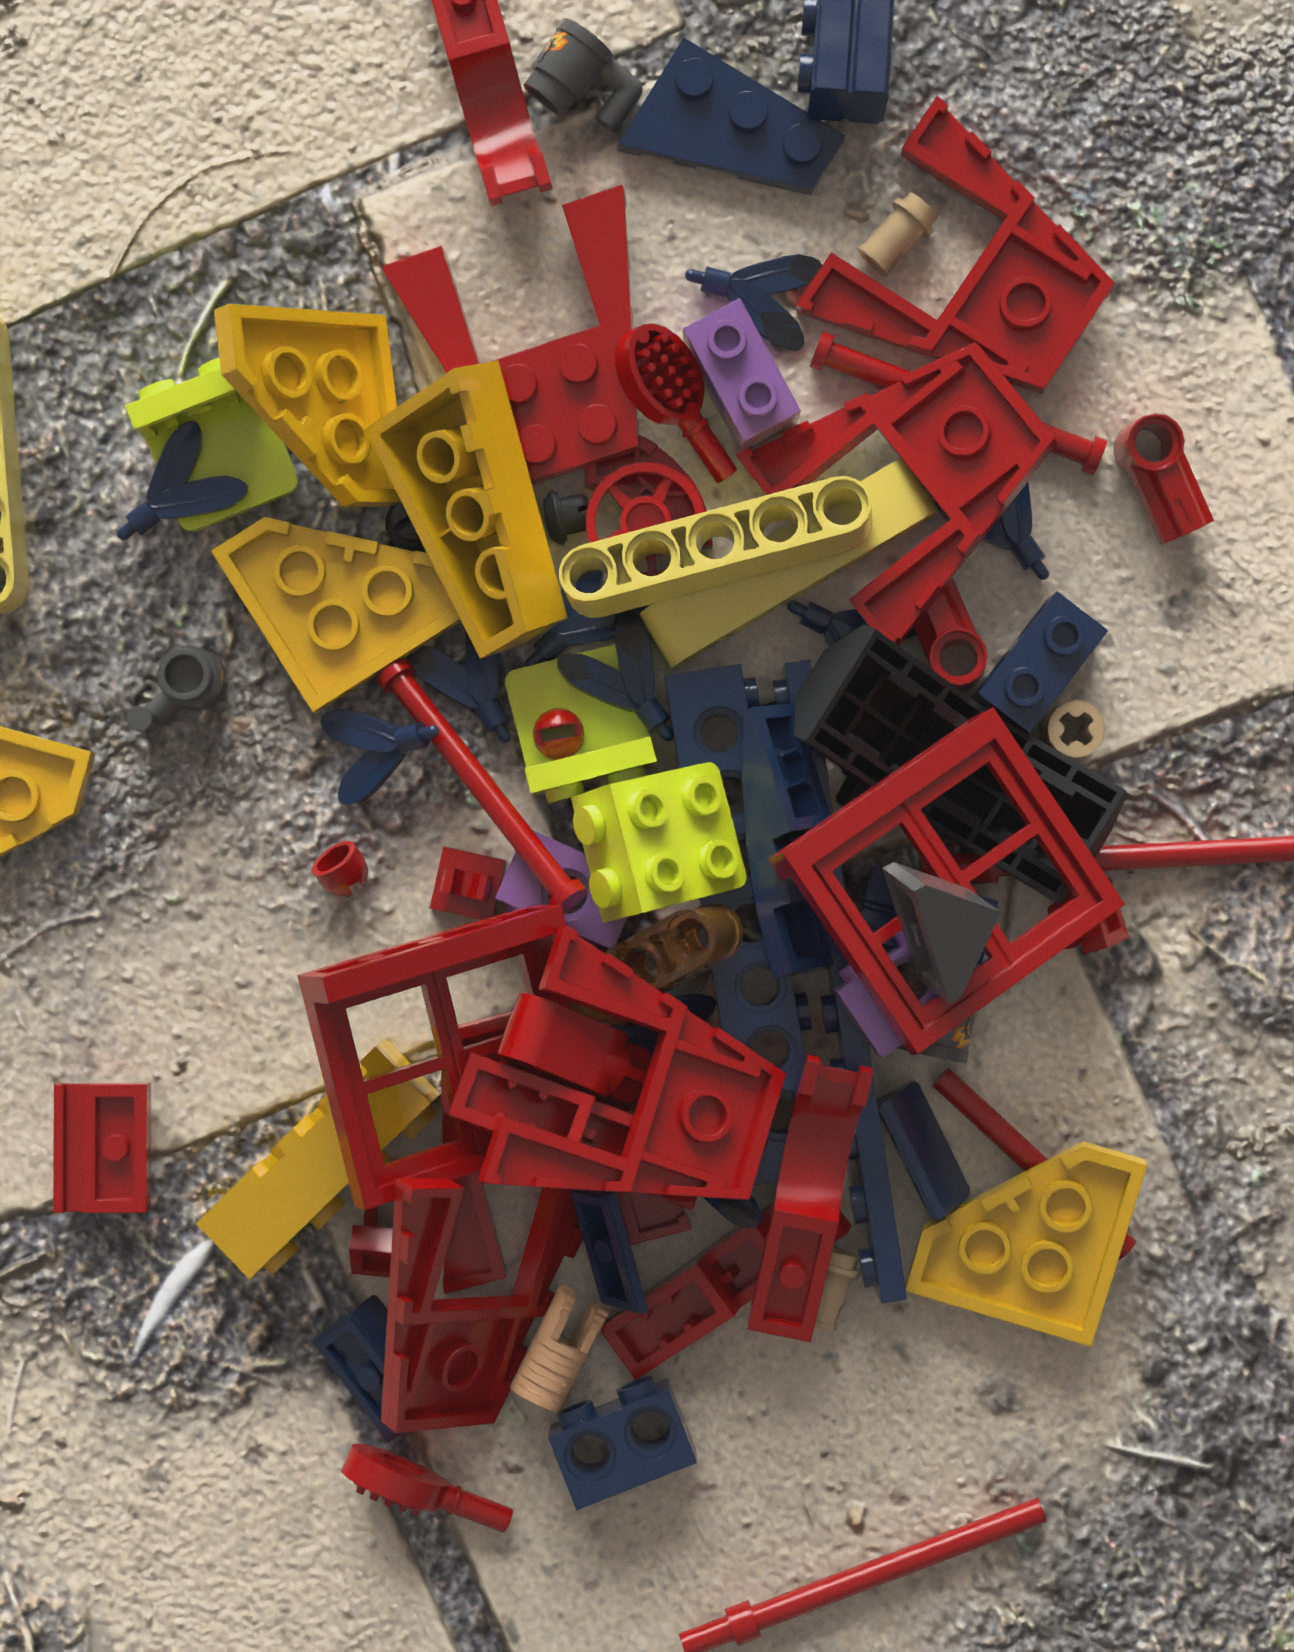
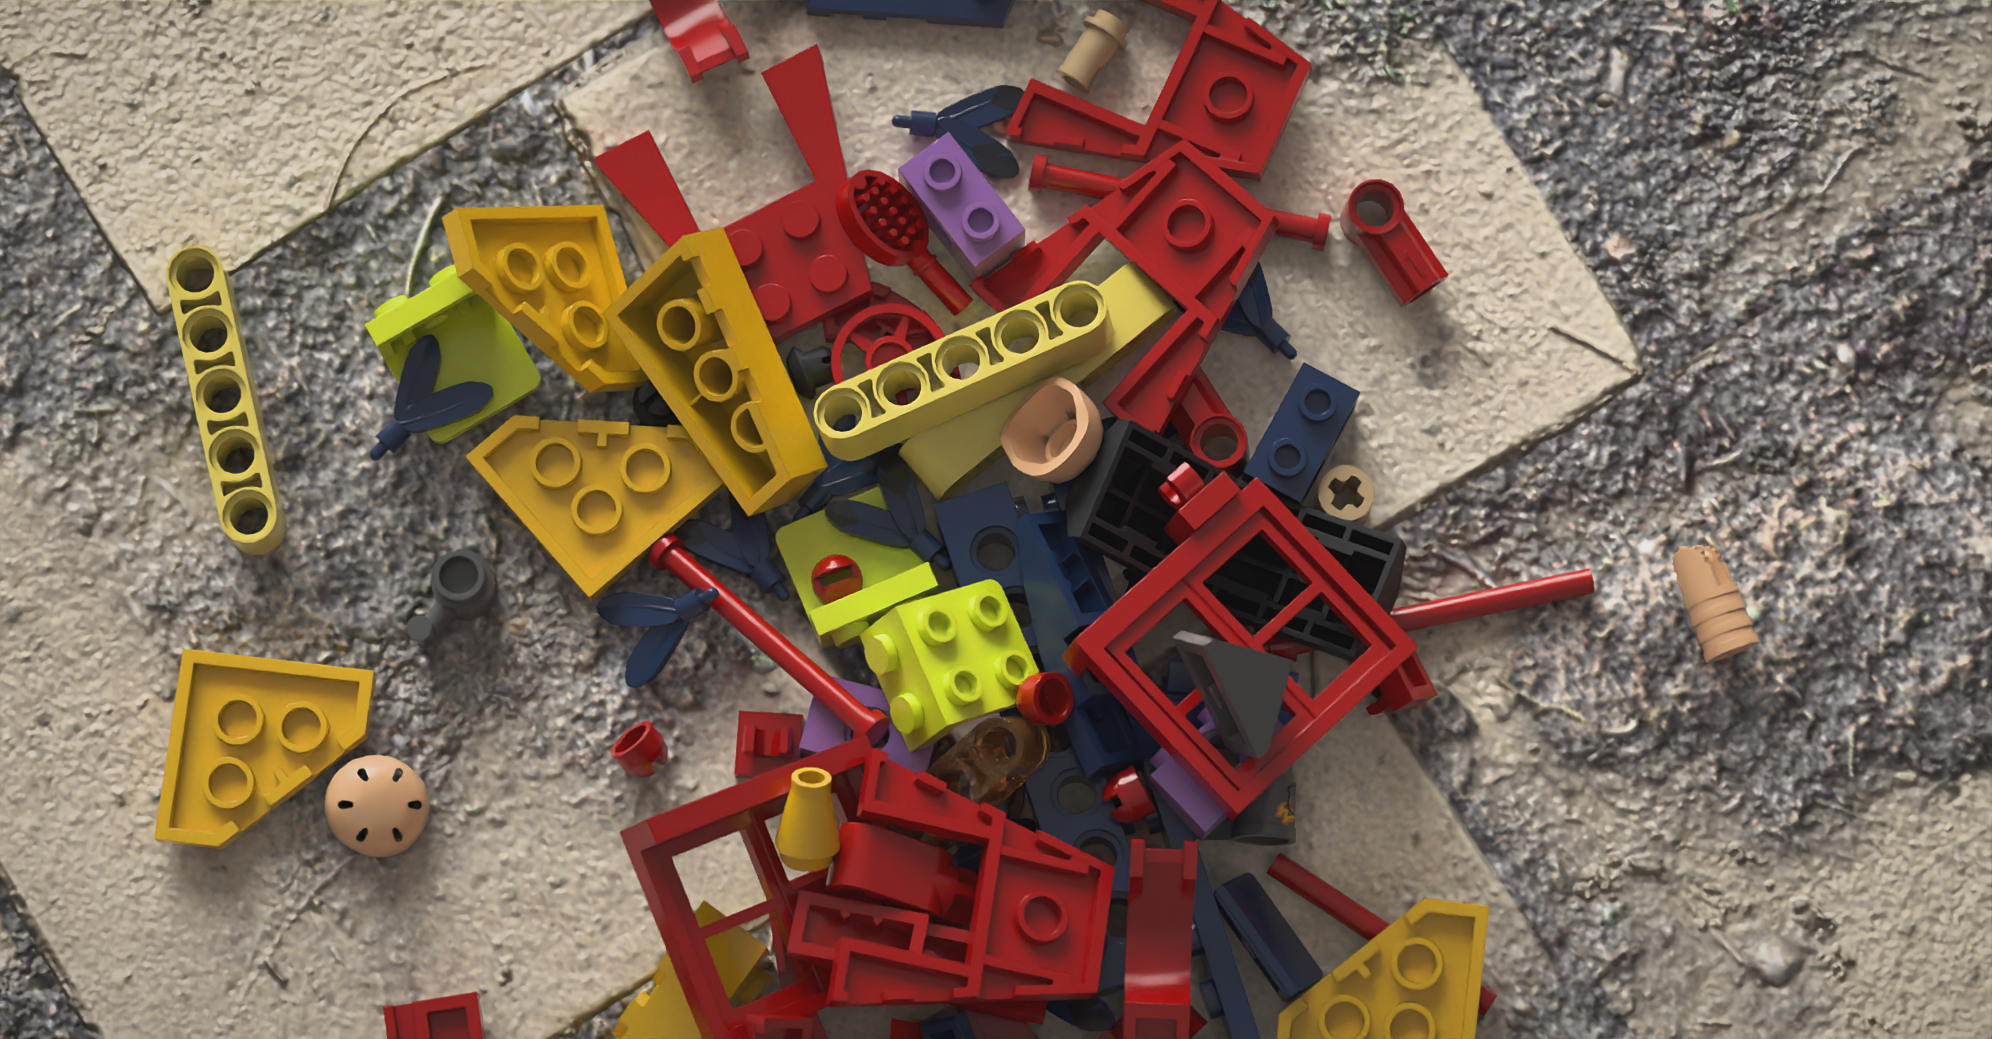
camera: 10 degrees left, 10 degrees down
none -> light nougat helmet [324,755,430,858]
none -> yellow cone [774,767,840,872]
none -> light nougat helmet [1000,376,1103,484]
none -> red hinge [1016,672,1074,725]
none -> red hinge [1102,765,1157,823]
none -> red tile [1158,462,1241,546]

